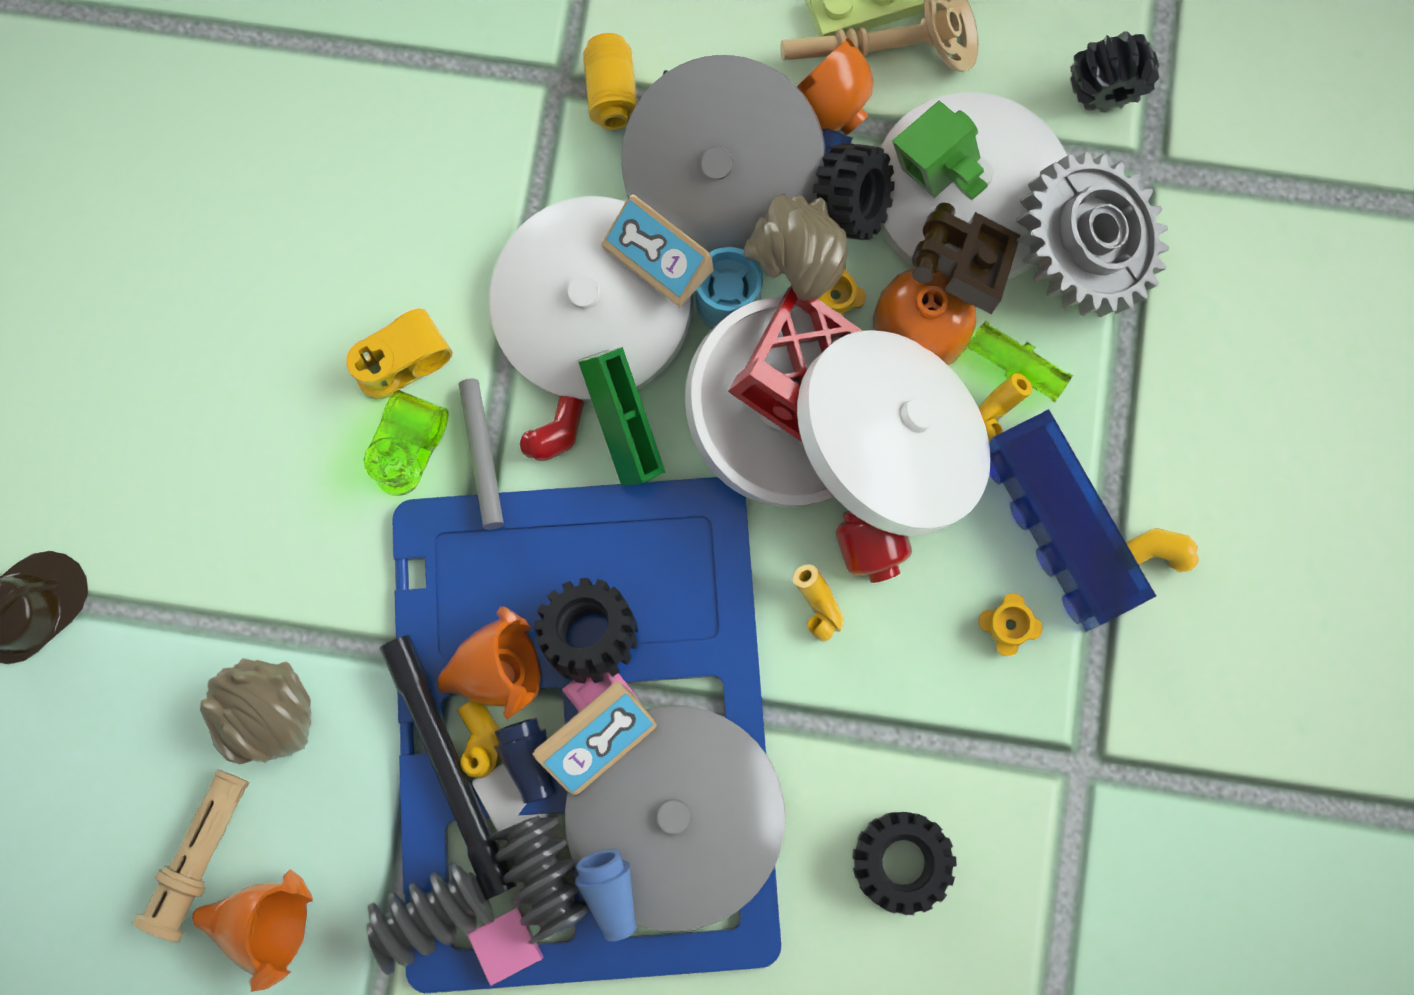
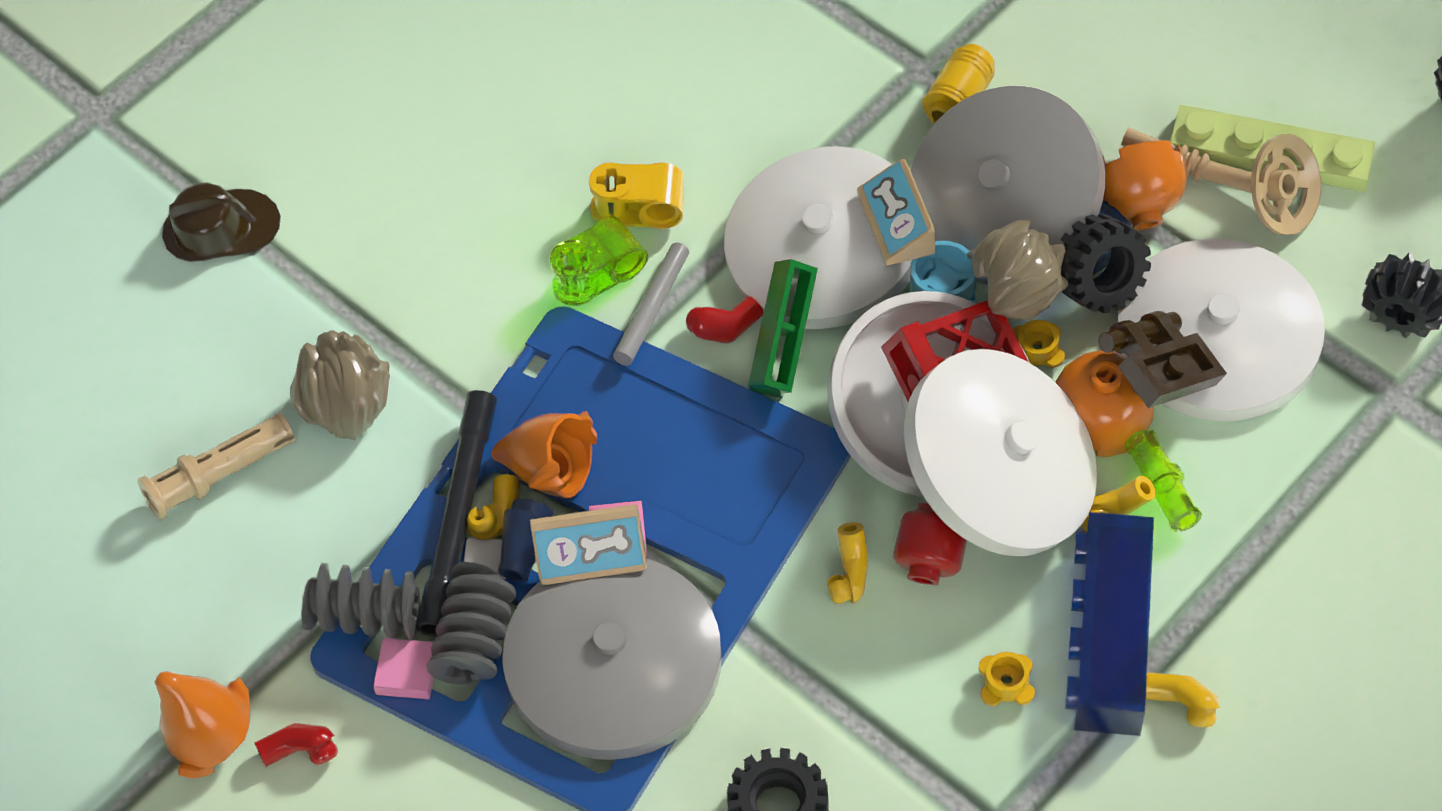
camera: 35 degrees right, 20 degrees down
orange hat [192,869,313,992] -> none
black tyre [534,578,638,684] -> none
medium blue cone [575,849,637,941] -> none
bright green brick [892,100,988,200] -> none
light grey gear [1016,151,1169,317] -> none

